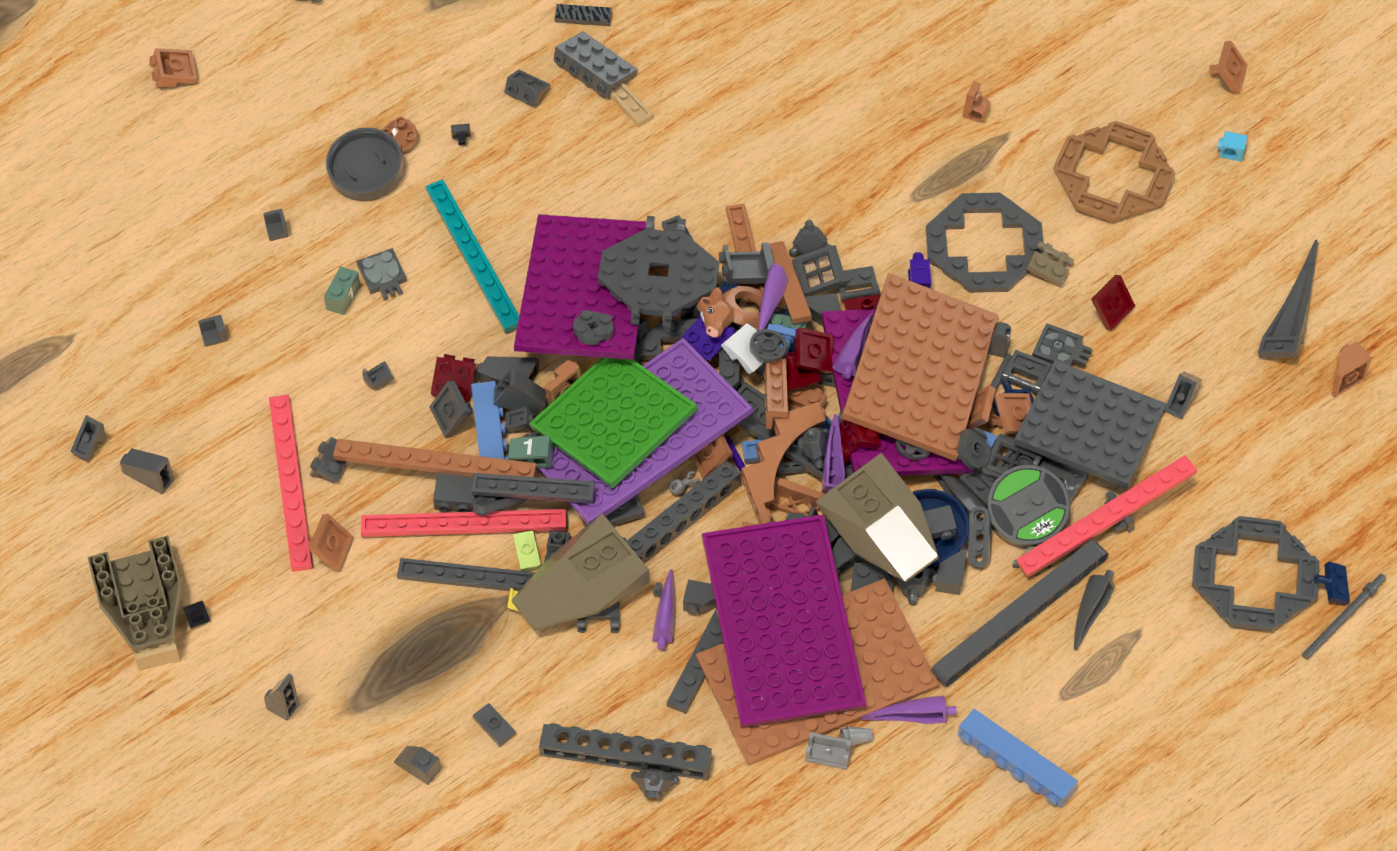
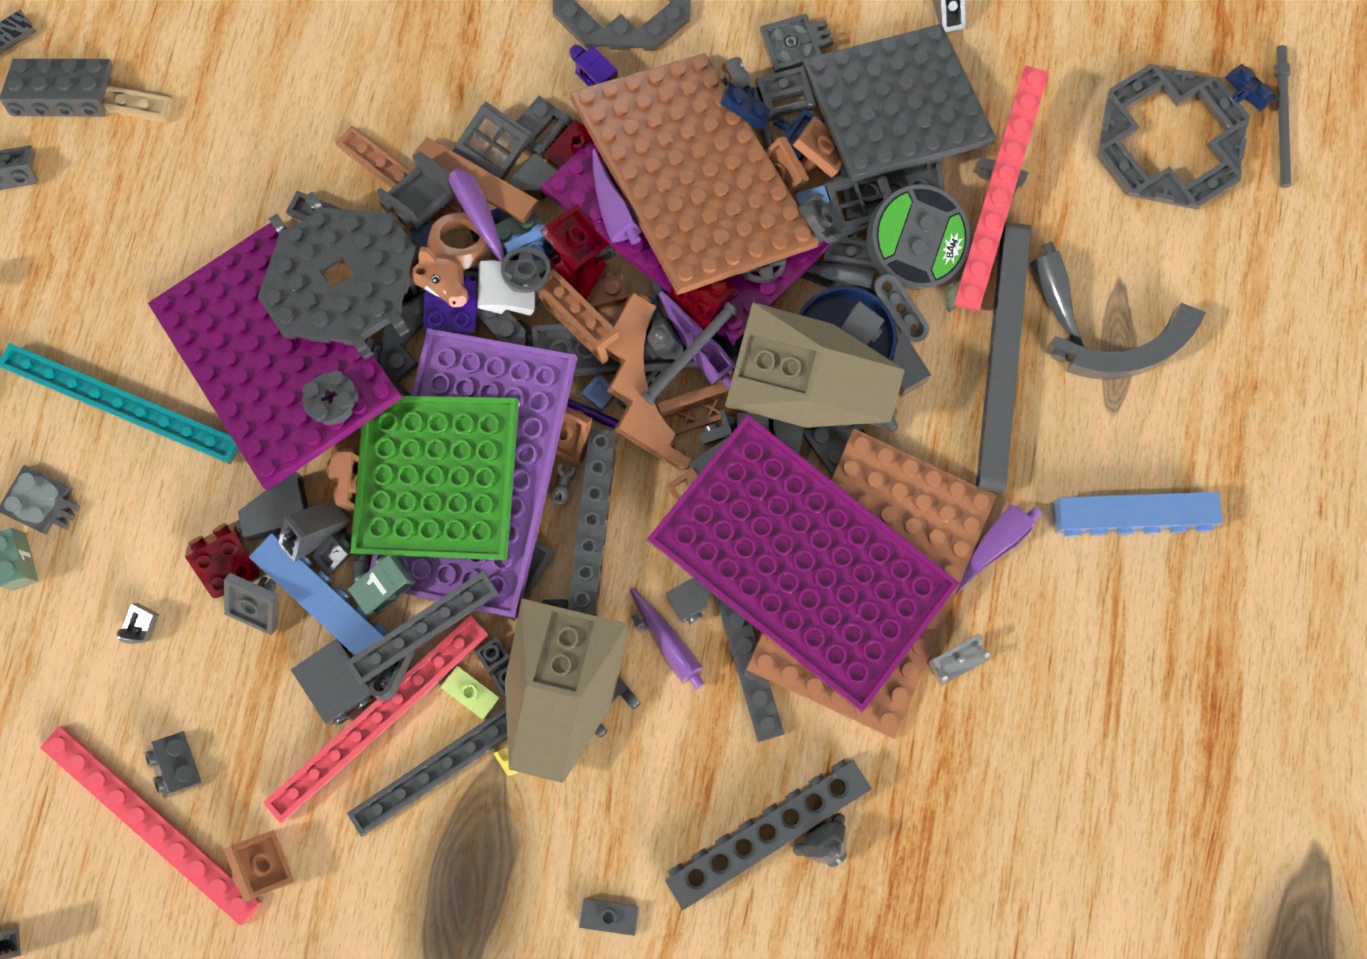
camera: 40 degrees left, 20 degrees up
nougat plate [333,439,537,477] -> none
dark grey rock [789,220,829,257] -> none
light grey cone [840,726,873,746] -> none
none -> dark grey bar [641,302,738,406]
none -> dark blue plate [720,83,770,131]
none -> dark grey arch [1045,303,1206,380]

